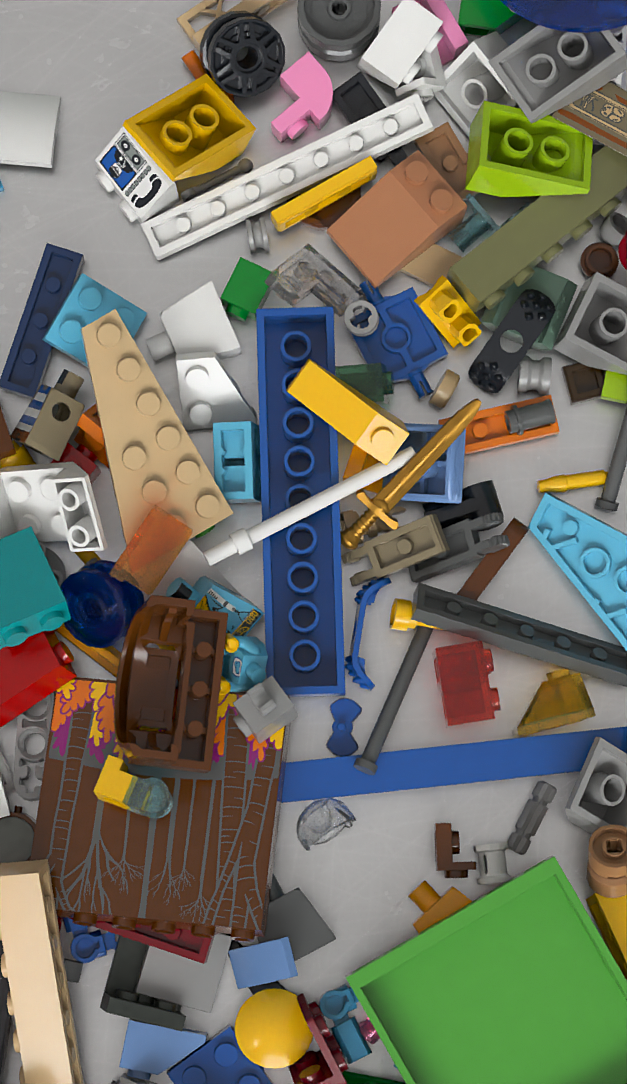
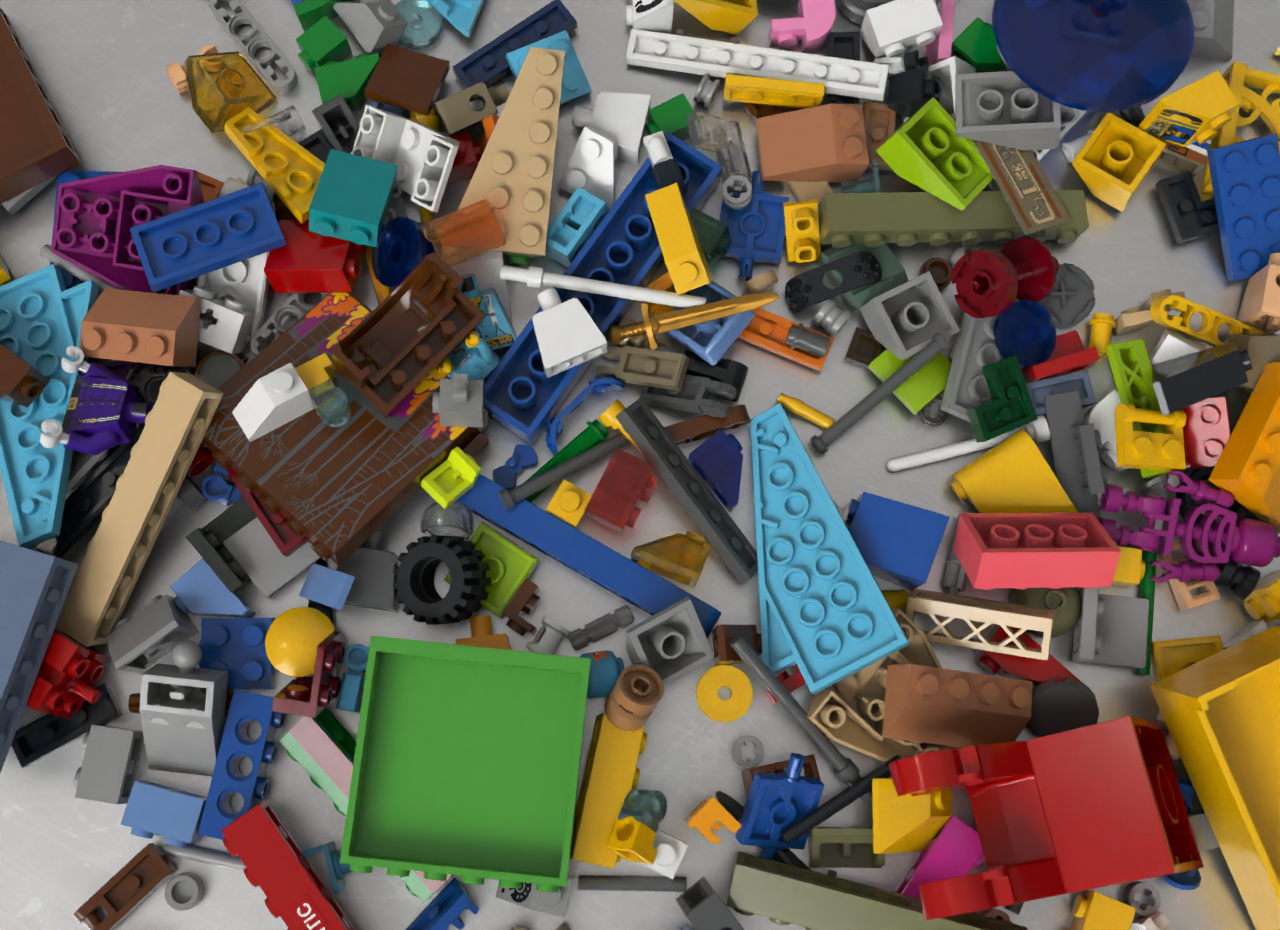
camera: 30 degrees right, 5 degrees down
none -> white slope [232,363,314,442]
none -> black tyre [393,535,491,625]
none -> neon yellow bracket [420,446,481,509]
none -> lime plate [444,522,540,618]
none -> reddish brown tile [462,432,490,458]
none -> green axle [524,419,609,503]
none -> white torso [532,288,607,378]
none -> yellow brick [546,479,595,530]
none -> dark azure head [580,650,625,699]
none -> piece [643,131,684,199]
none -> clear blue slope [688,429,743,513]
none -> black brick [887,50,942,118]

